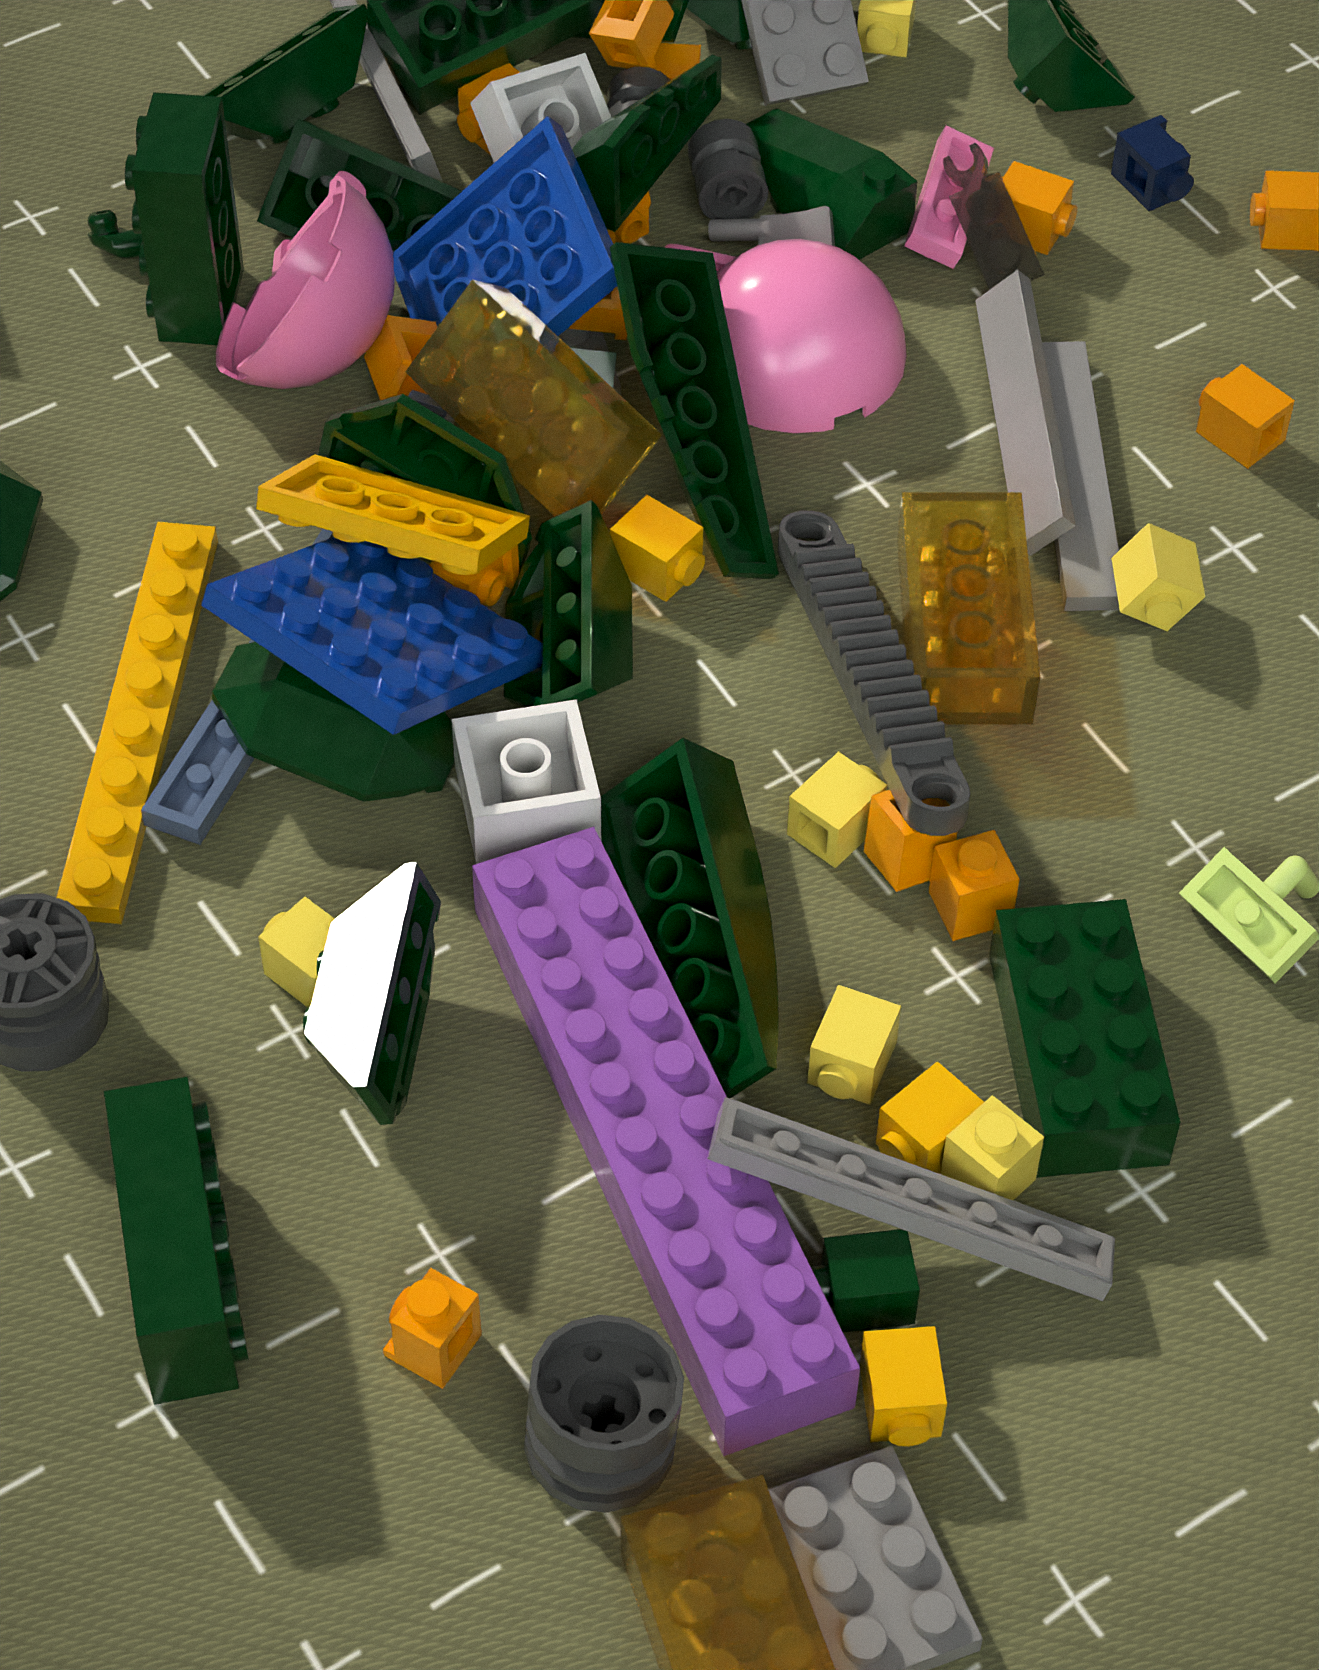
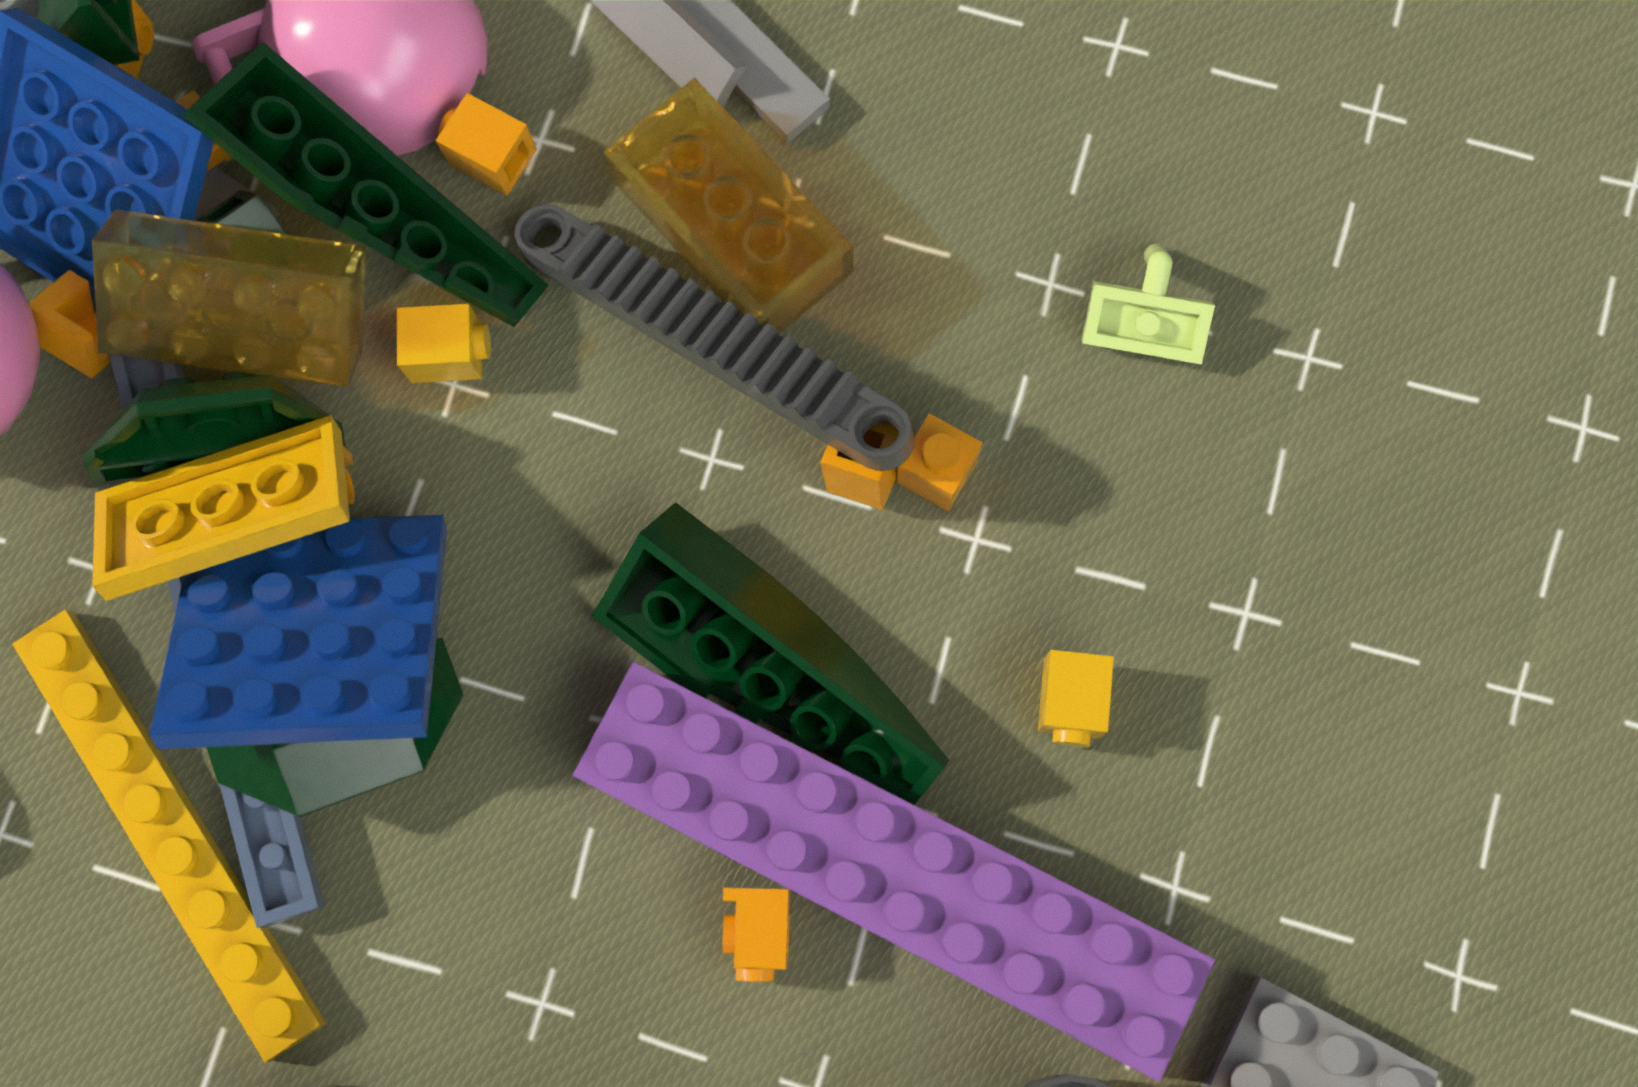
camera: 35 degrees left, 25 degrees up
light yellow brick [258,897,335,1007] -> none
wedge [303,862,441,1125] -> none
white brick [452,699,601,864] -> none
dark green wedge [504,500,633,708] -> none
light grey tile [707,1097,1115,1301] -> none
light yellow brick [787,751,887,868] -> none
light yellow brick [807,985,901,1105] -> none
dark green brick [811,1229,920,1333] -> none
yellow brick [860,1326,947,1446] -> none
light yellow brick [941,1095,1044,1200] -> none
dark green brick [989,899,1180,1178] -> none
light yellow brick [1111,523,1205,631] -> none
none -> light orange brick [435,93,537,196]
none -> light orange brick [723,888,791,982]

